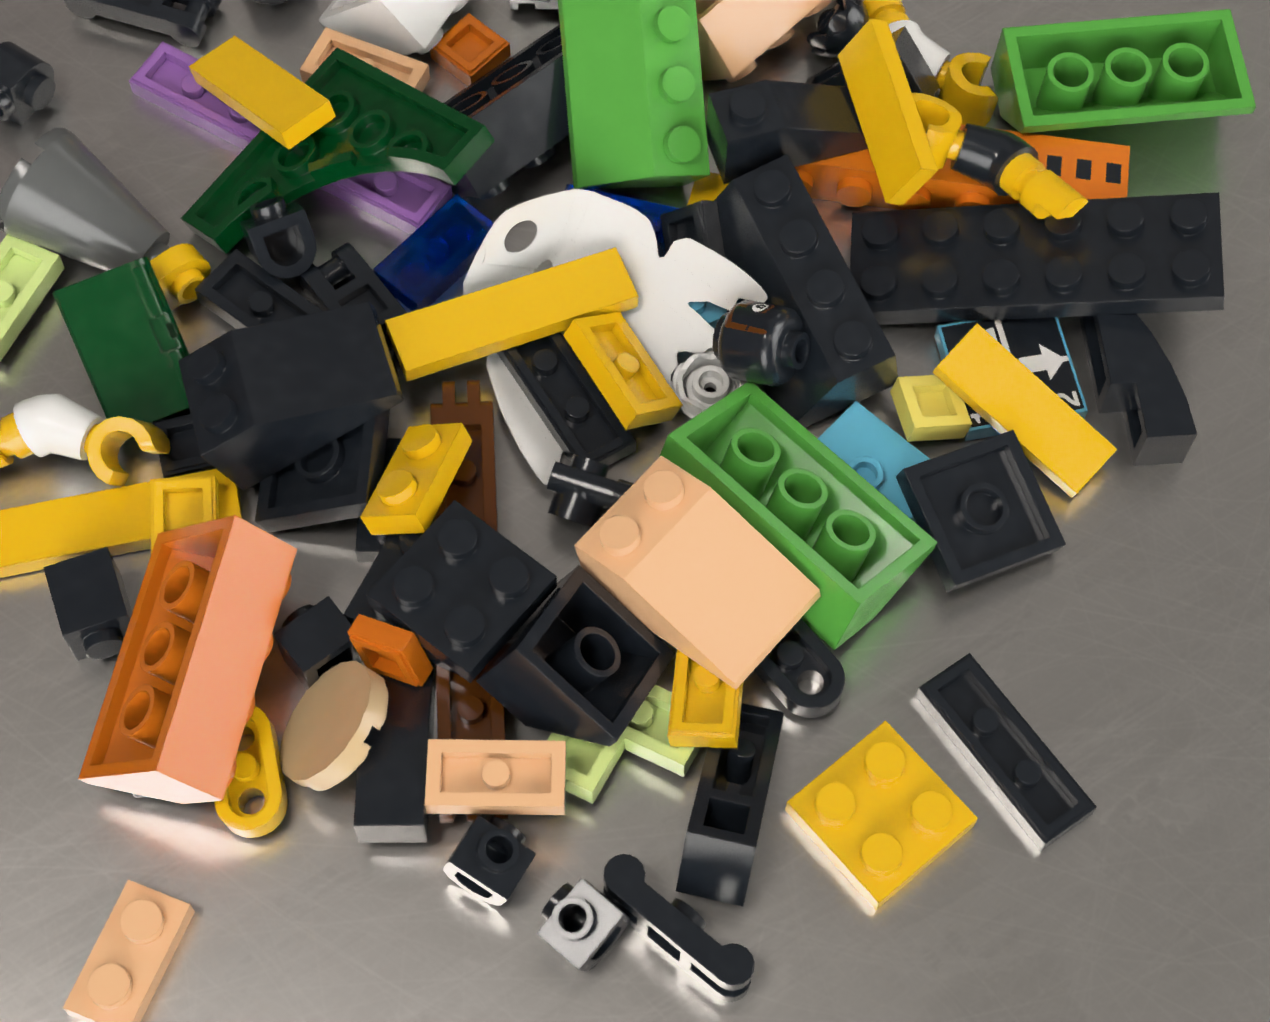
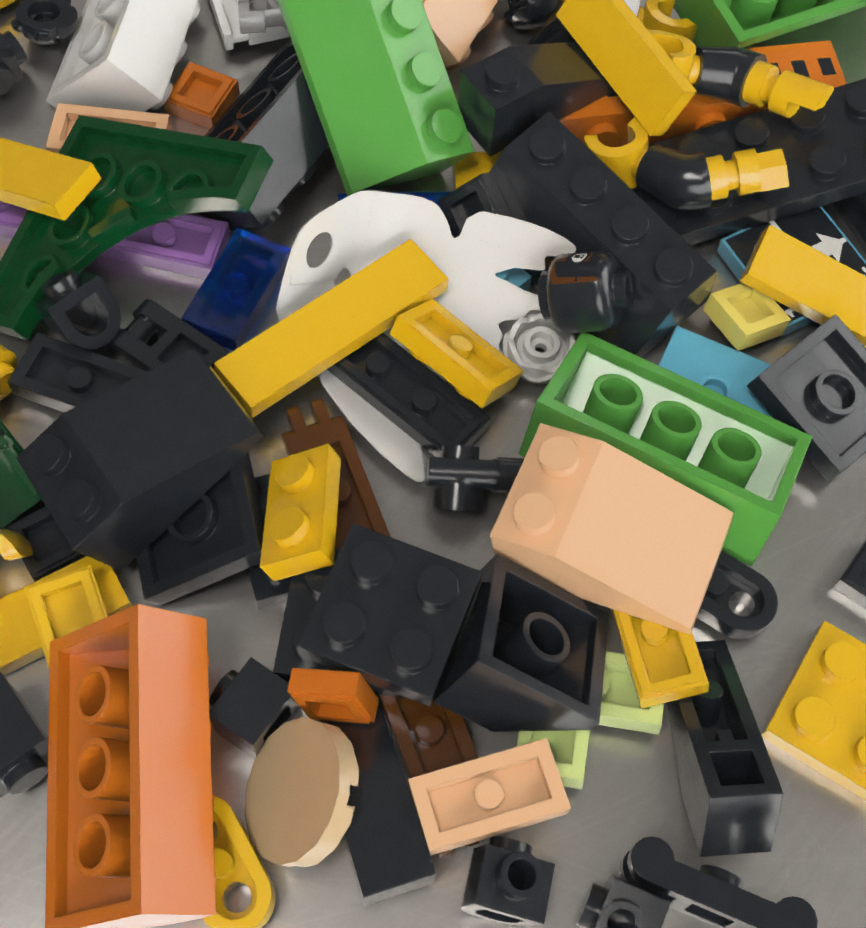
camera: 20 degrees left, 0 degrees up
none -> piece [584,116,789,211]

